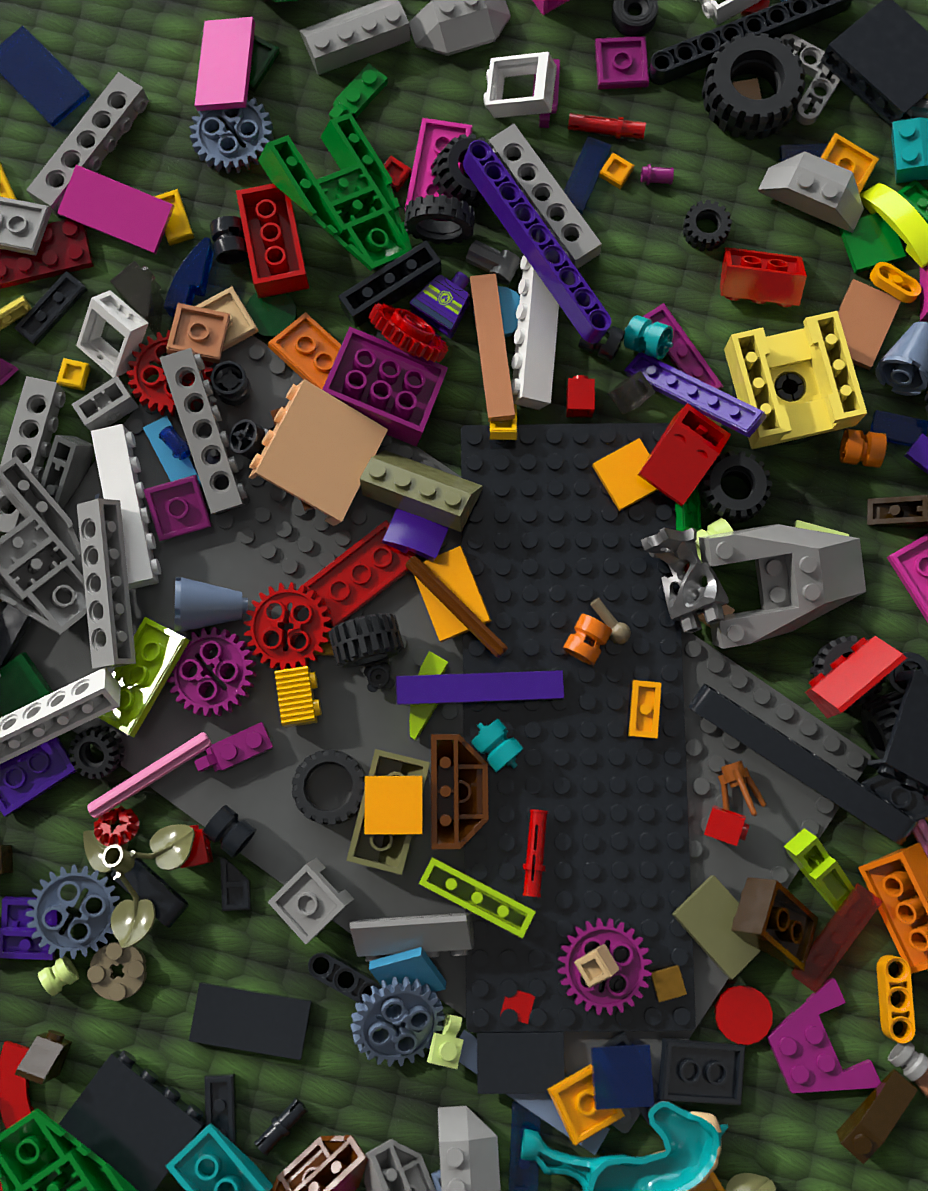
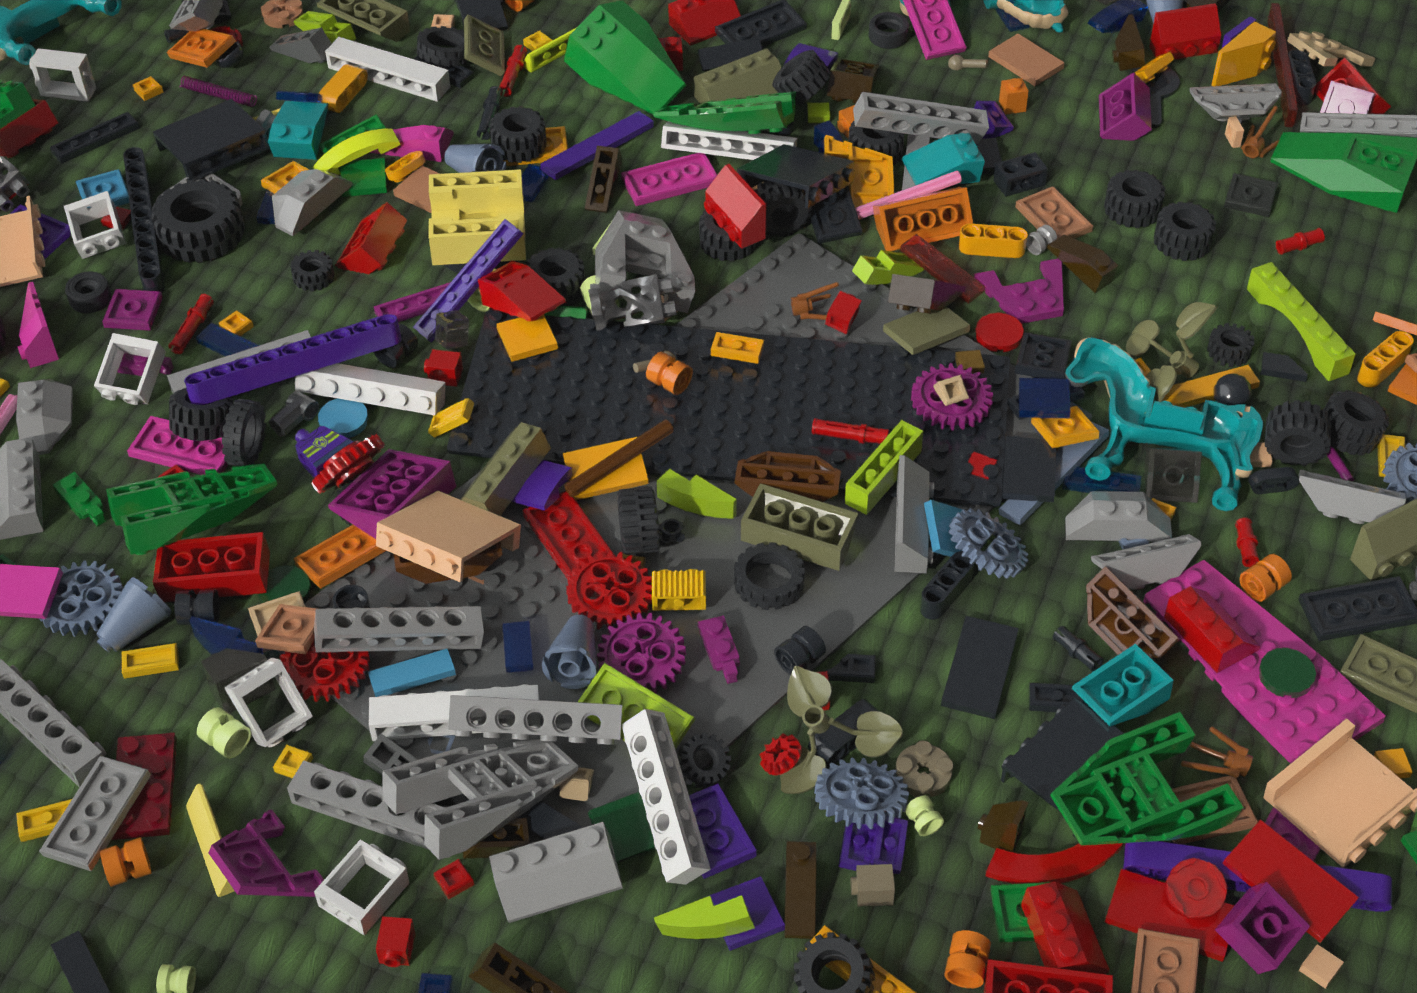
camera: 85 degrees left, 30 degrees down
black tile [14,271,88,346] -> none
dark pink tile [57,165,175,254] -> none
light grey brick [71,376,139,431] -> none
bright pink axle [87,732,212,818] -> none
magenta tile [143,475,212,541] -> none
clear blue pin [159,426,191,460] -> none
black wheel [229,419,269,460] -> none
light grey panel [268,858,354,944] -> none
black brick [338,240,442,328] -> none
light orange tile [364,776,423,834] -> none
dark purple tile [396,671,564,705] -> none
yellowish green plate [427,1014,464,1069] -> none
nougat tile [470,274,515,422] -> none
teal wheel [471,719,524,773] -> none
teal wheel [624,315,673,359] -> none
magenta pin [641,164,674,185] -> none
black beam [689,683,918,846] -> none
orange wheel [839,429,887,468] -> none
none -> sand blue cone [96,577,172,652]
none -> yellowish green wheel [197,707,251,759]
none -> clear blue tile [502,621,534,673]
none -> tan slope [560,767,594,801]

